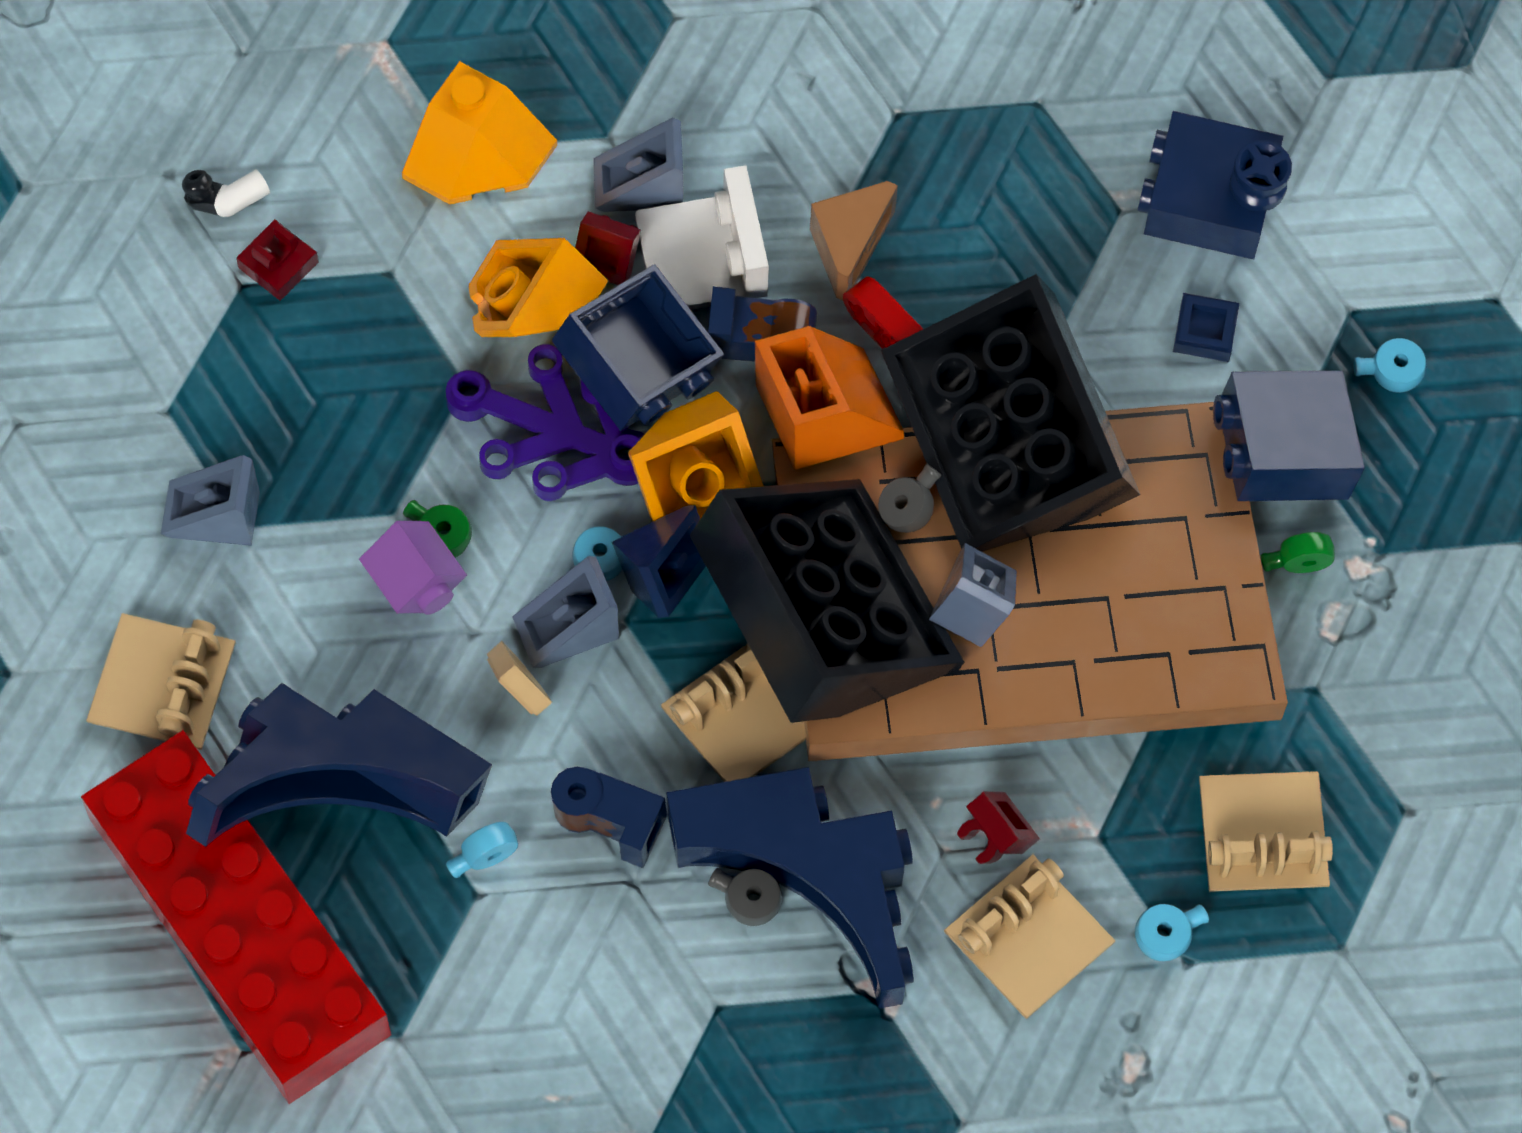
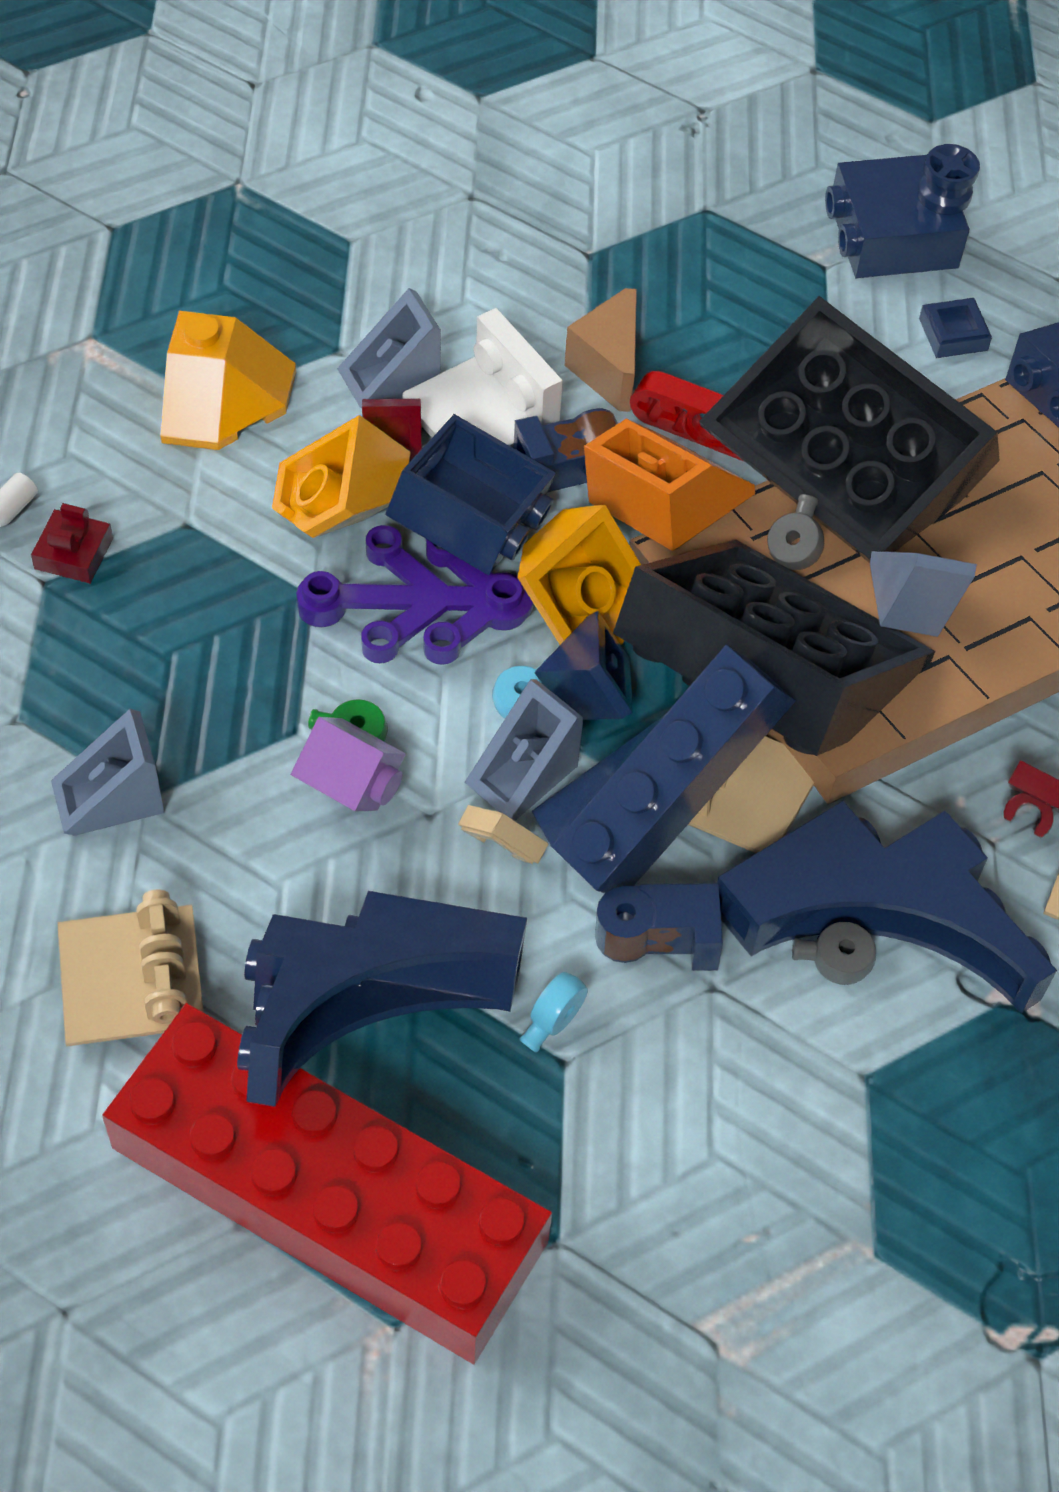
camera: 25 degrees left, 10 degrees down
none -> dark blue wedge [532,644,796,893]

